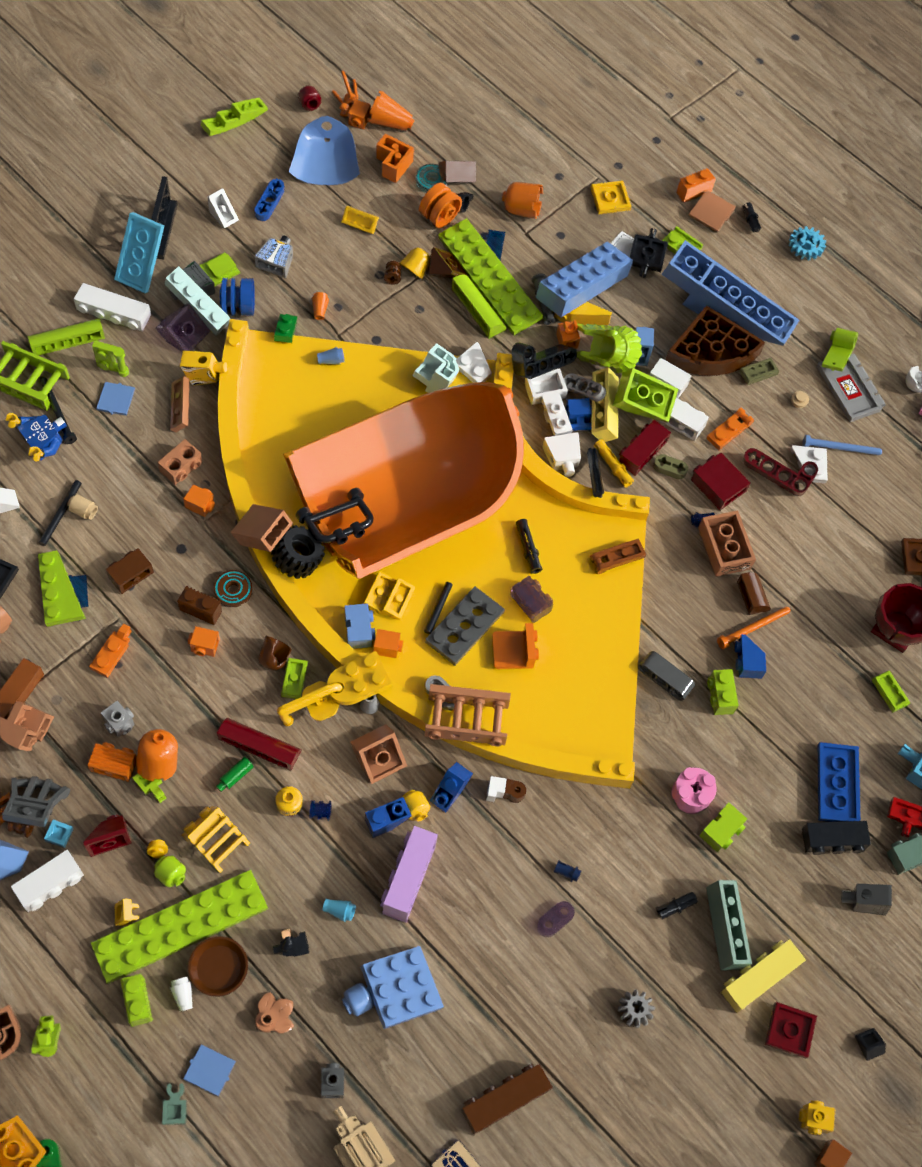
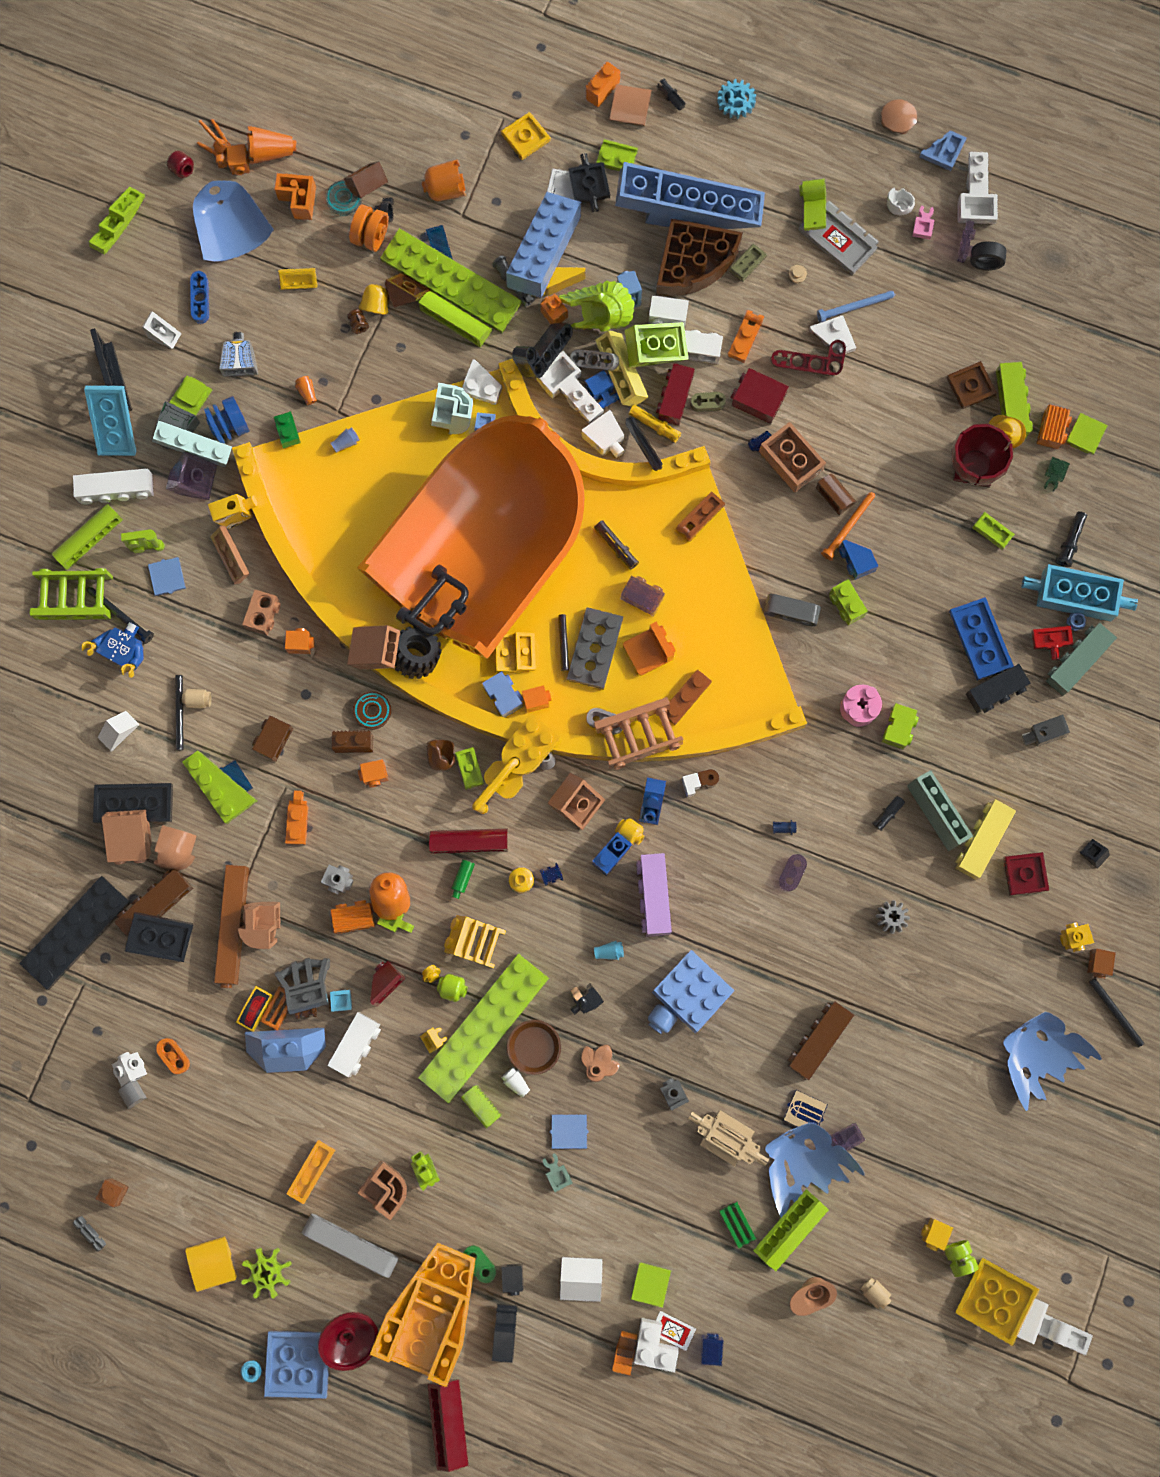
camera: 15 degrees left, 15 degrees up
none -> dark orange plate [666,669,712,725]

